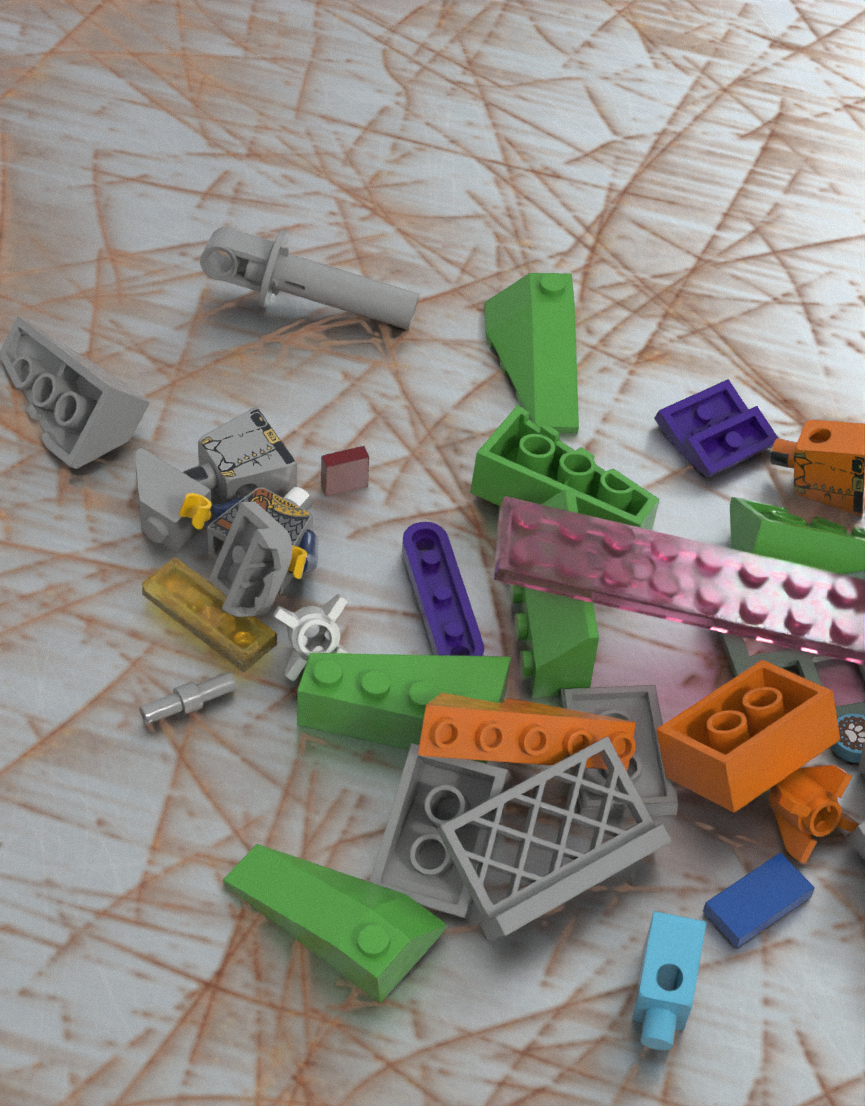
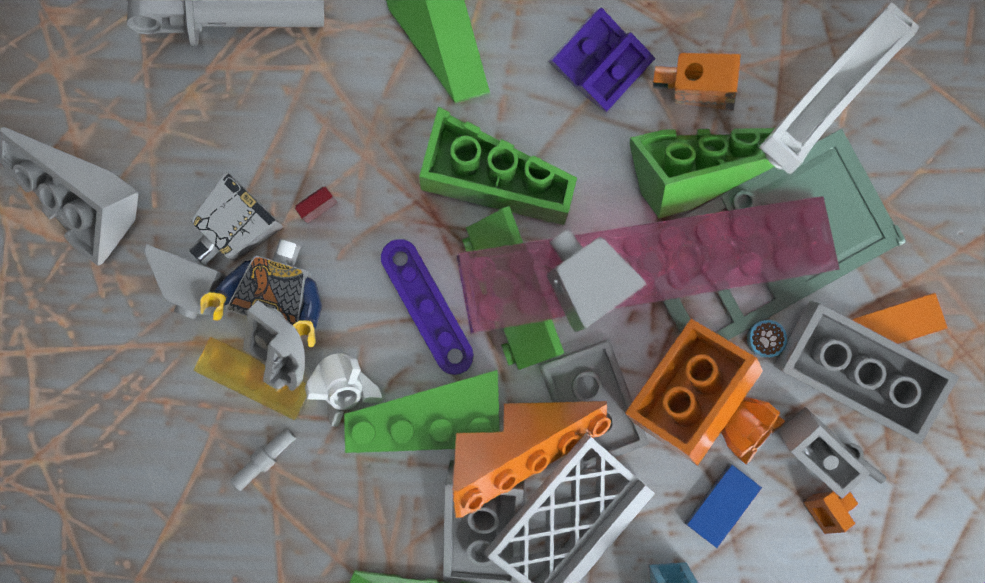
camera: 15 degrees left, 35 degrees up
none -> light grey torso [547,229,646,333]

